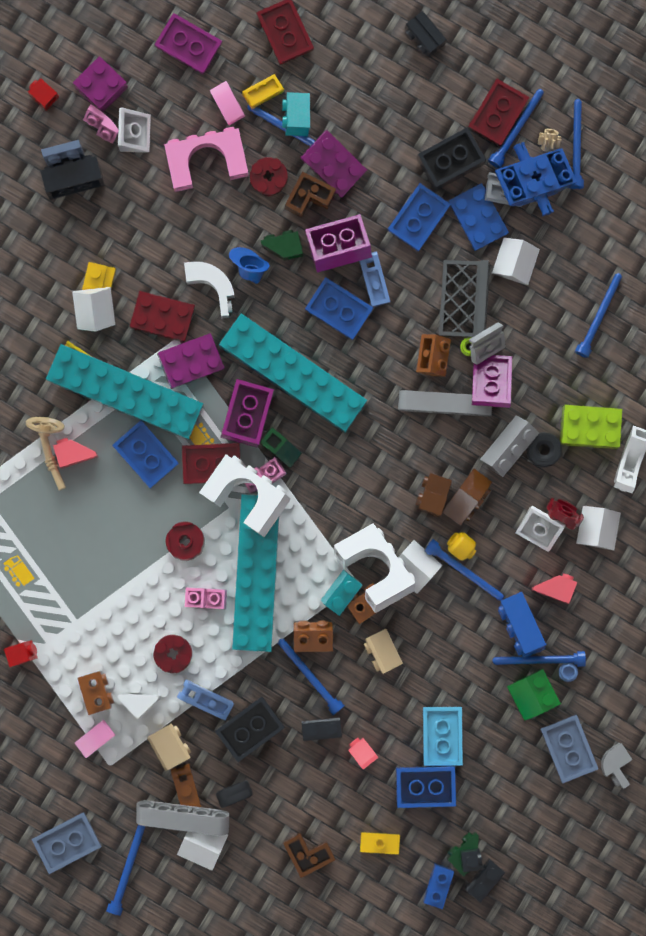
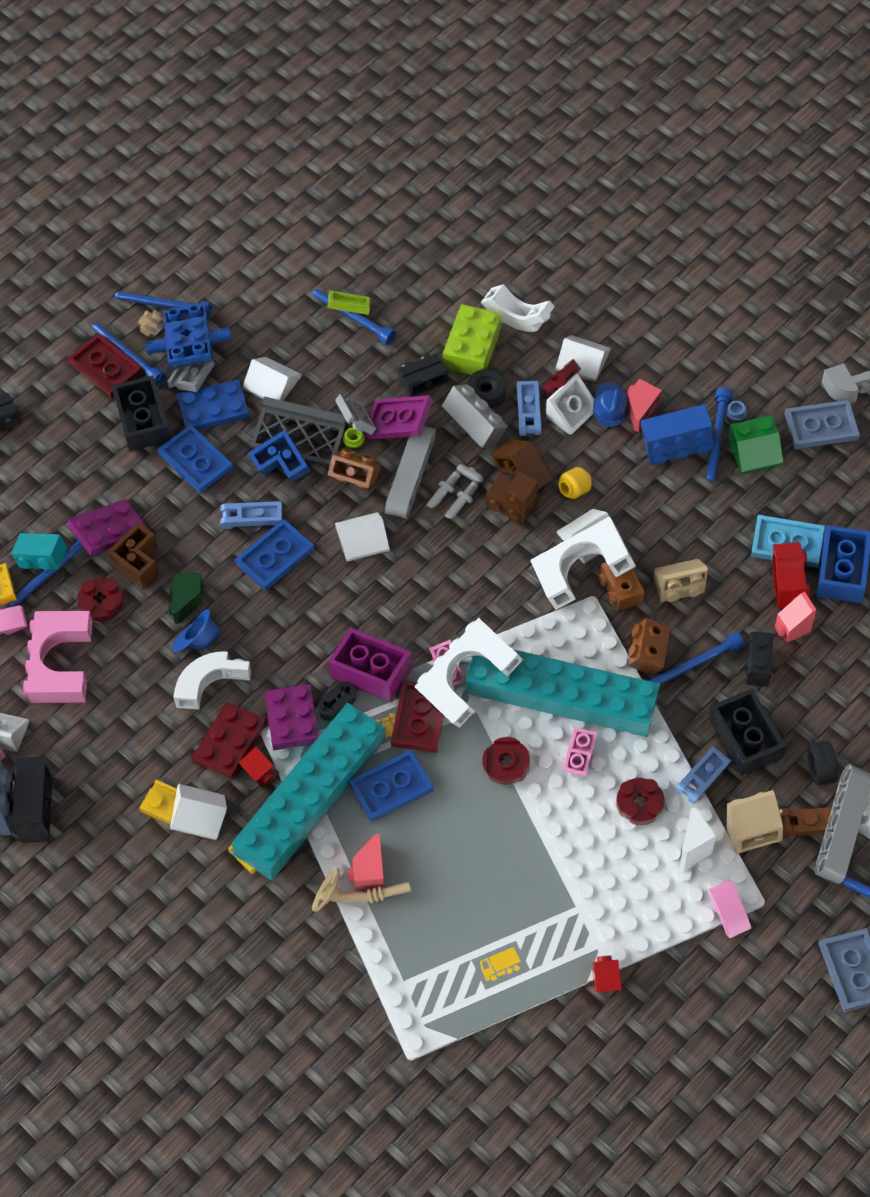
camera: 70 degrees left, 25 degrees down
dark orange brick [77,671,114,715] -> none
teal brick [219,313,367,433] -> none
dark green slope [260,427,302,468] -> none
magenta brick [305,214,372,273] -> none
teal brick [321,570,362,616] -> none
blue piece [424,539,504,601] -> none
none -> red brick [238,747,279,788]
none -> blue brick [248,430,312,482]
none -> black beam [318,682,356,721]
none -> lime tile [327,290,370,315]
none -> white slope [335,512,390,562]
none -> black brick [398,353,448,397]
none -> light grey piece [426,464,484,518]
none -> medium blue plate [517,381,541,436]
none -> blue piece [593,382,628,427]
none -> red brick [773,542,810,608]

